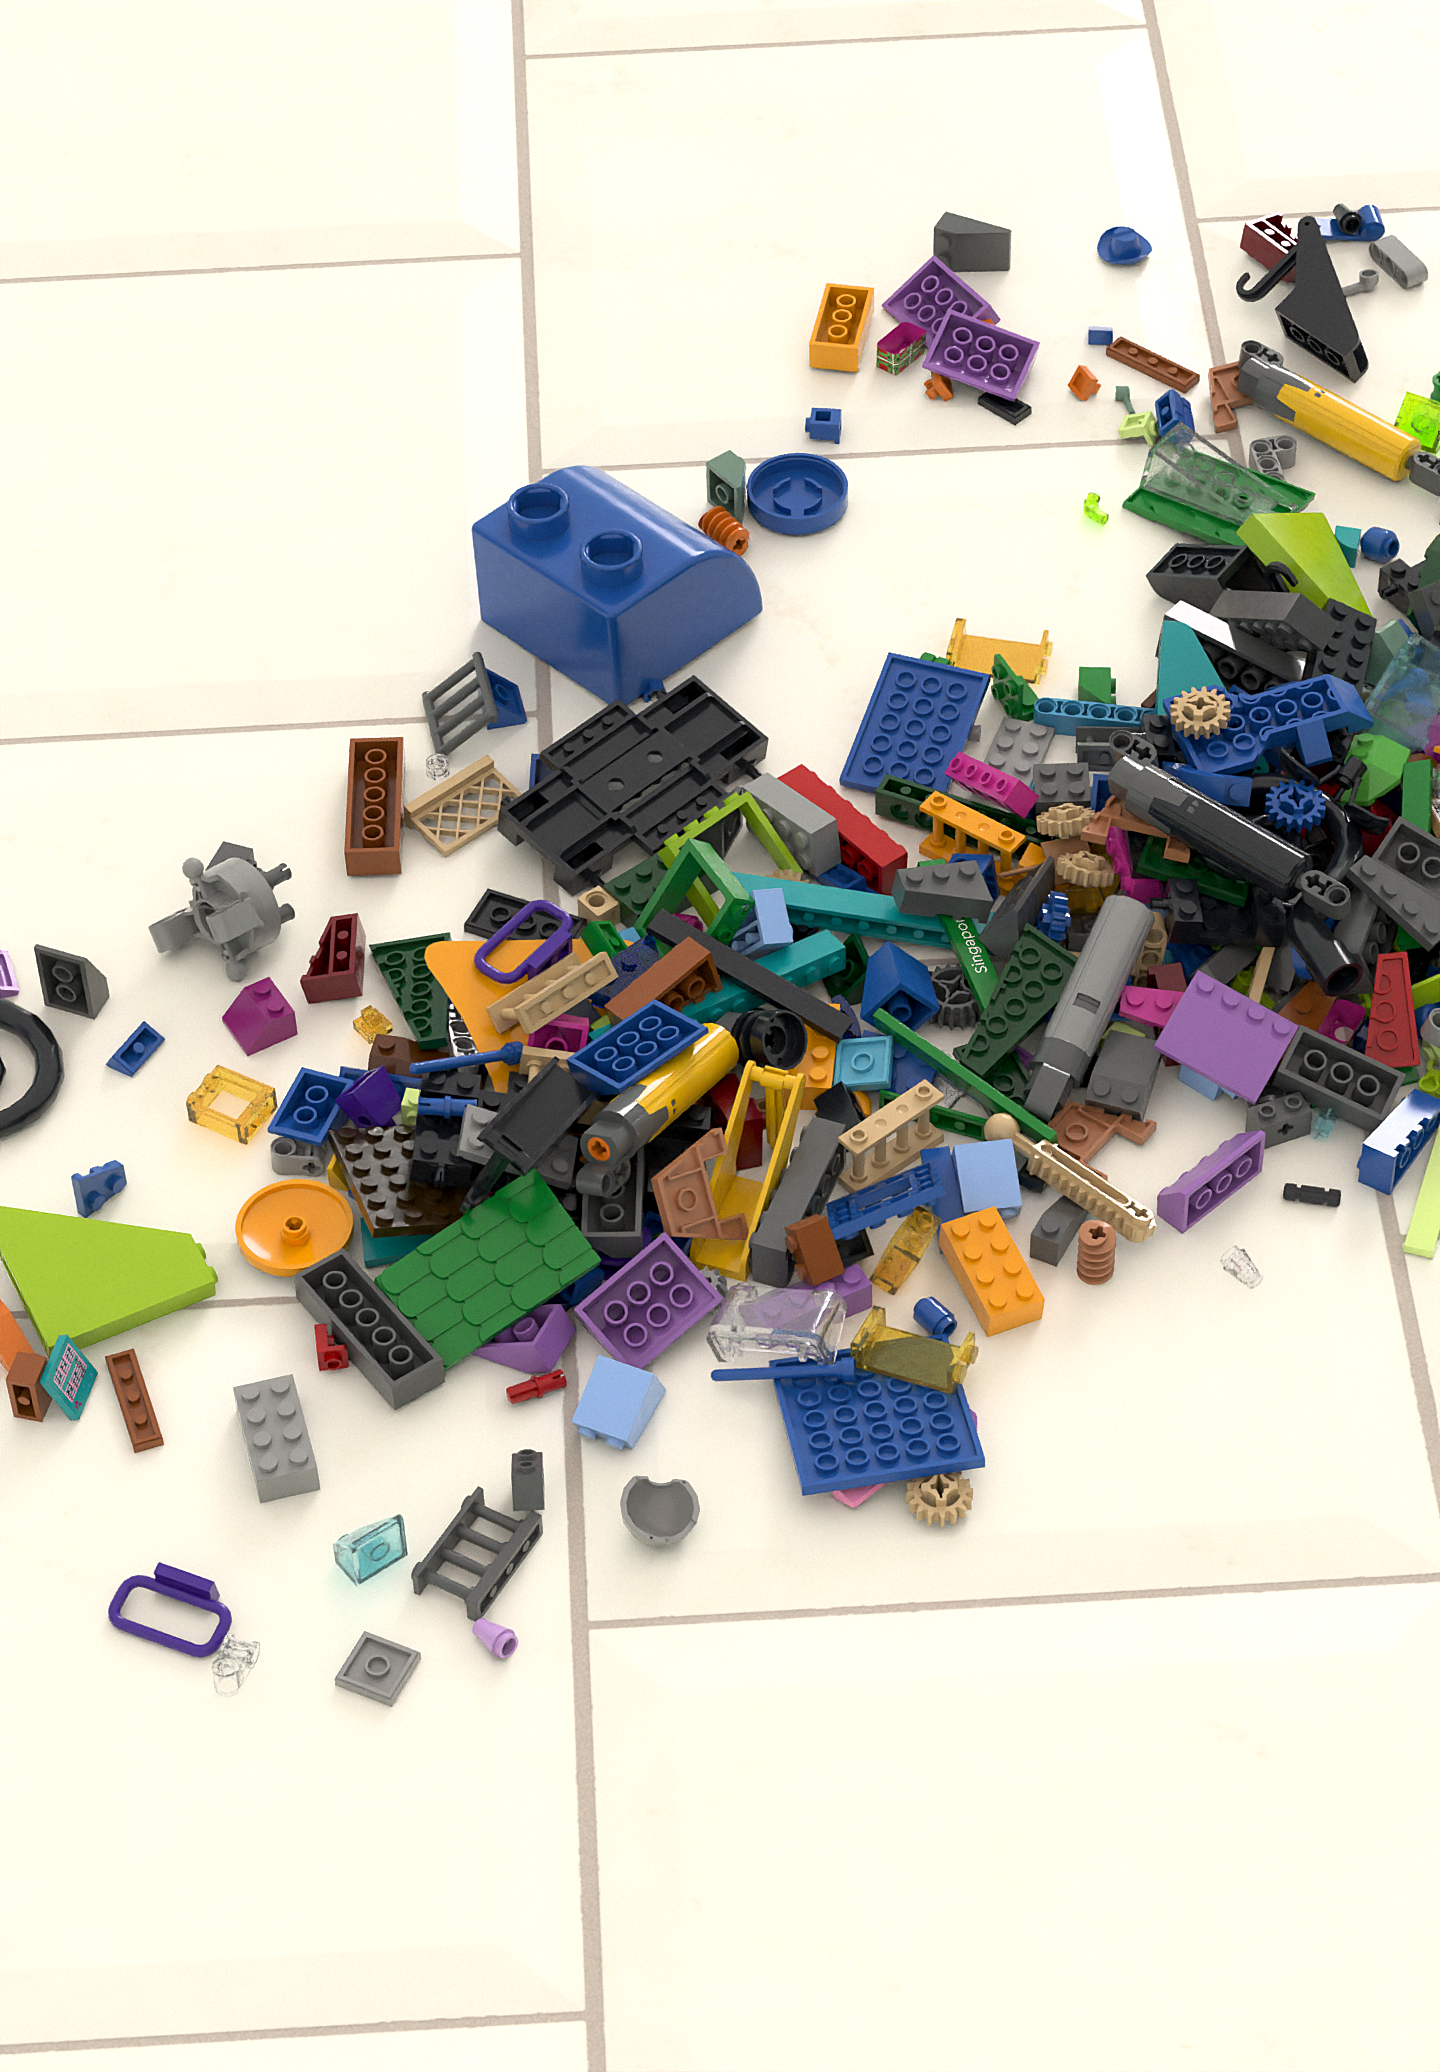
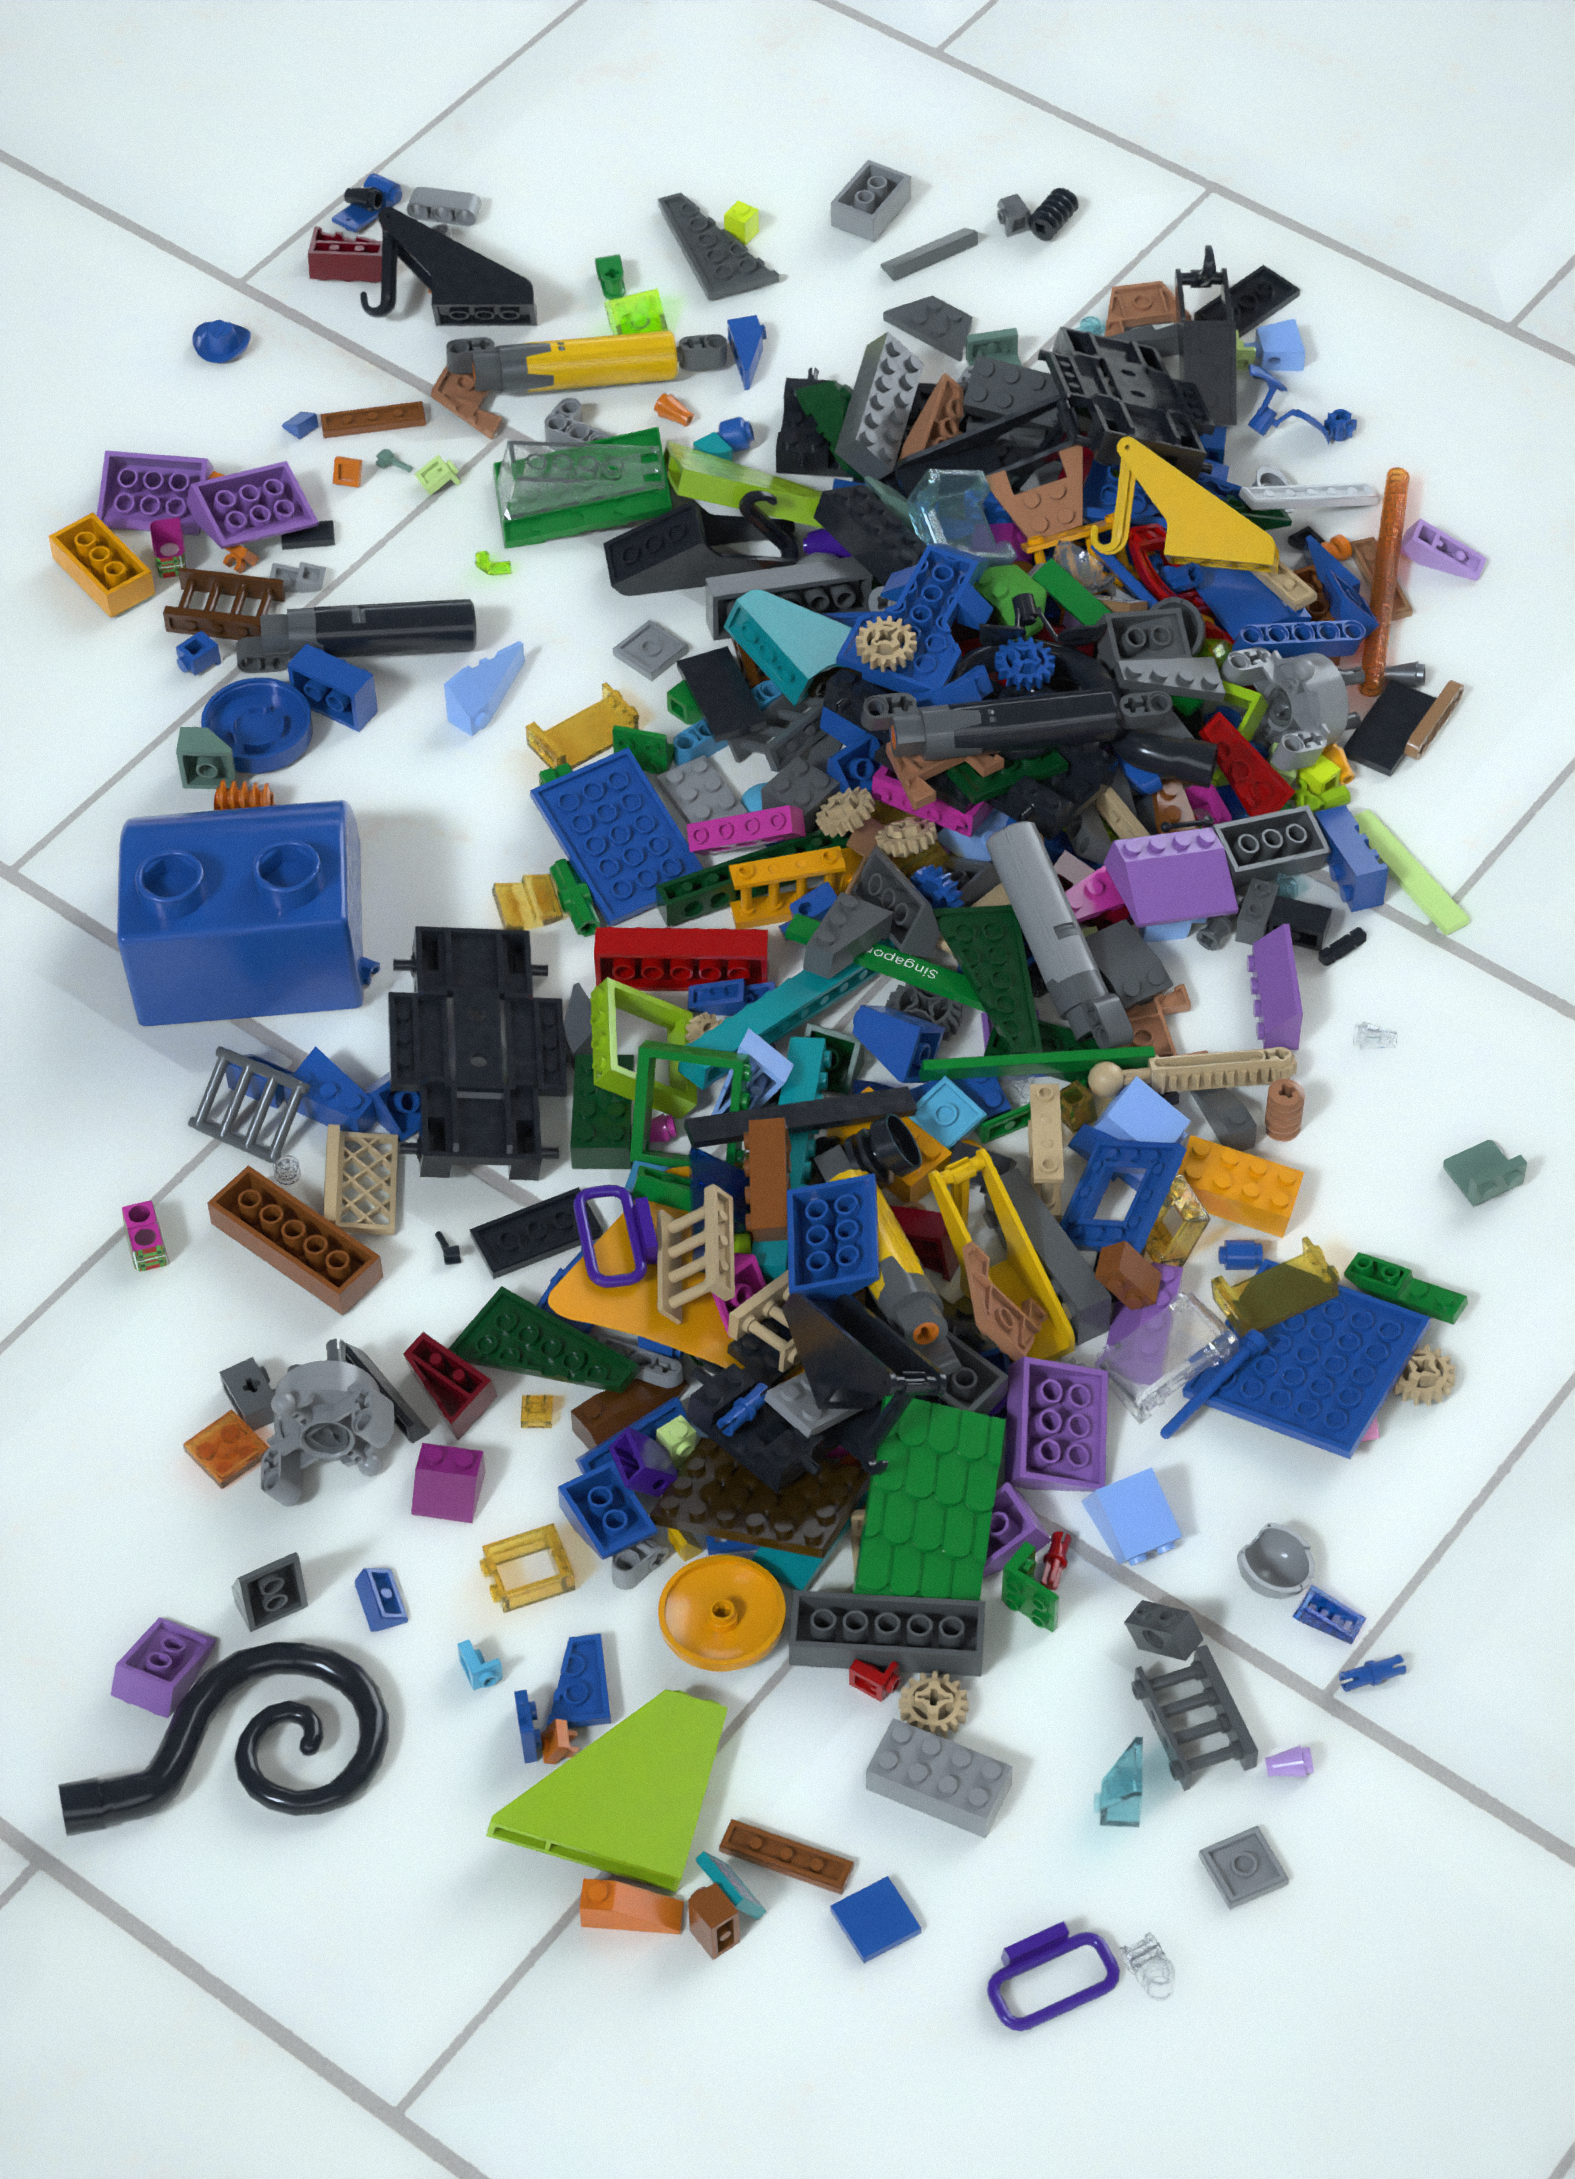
camera: 50 degrees left, 5 degrees up
blue piece [409,1041,524,1075] -> none
tan brick [577,885,621,926] -> none
light grey brick [742,772,842,877] -> none
dark grey slope [933,211,1012,272] -> none
blue brick [1155,389,1196,449] -> none
dark grey brick [1209,590,1339,652] -> none
none -> piece [122,1200,169,1271]
none -> reddish brown fence [163,567,286,641]
none -> clear orange plate [183,1409,269,1489]
none -> black piece [236,599,477,673]
none -> light grey slope [269,561,326,592]
none -> blue wedge [283,1046,376,1133]
none -> blue brick [287,644,378,732]
none -> black slope [345,1343,430,1444]
none -> black hand [435,1231,461,1265]
none -> light blue wedge [444,641,525,736]
none -> medium azure bracket [457,1639,503,1691]
none -> clear yellow slope [492,874,563,930]
none -> orange tile [540,1719,579,1765]
none -> blue wing [546,1634,611,1729]
none -> green piece [549,858,600,937]
none -> light grey tile [612,620,689,682]
none -> orange cone [654,393,694,427]
none -> black tile [677,646,767,743]
none -> blue tile [830,1876,922,1963]
none -> tan gear [898,1671,969,1739]
none -> green bracket [1001,1541,1059,1632]
none -> clear yellow brick [1060,1080,1098,1134]
none -> black hinge [1160,816,1214,833]
none -> dark grey bush [1196,915,1233,951]
none -> black brick [1267,895,1332,952]
none -> clear blue slope [1292,1584,1366,1644]
none -> blue pin [1339,1654,1406,1692]
none -> green slope [1344,1252,1468,1325]
none -> sand green bracket [1443,1140,1527,1207]

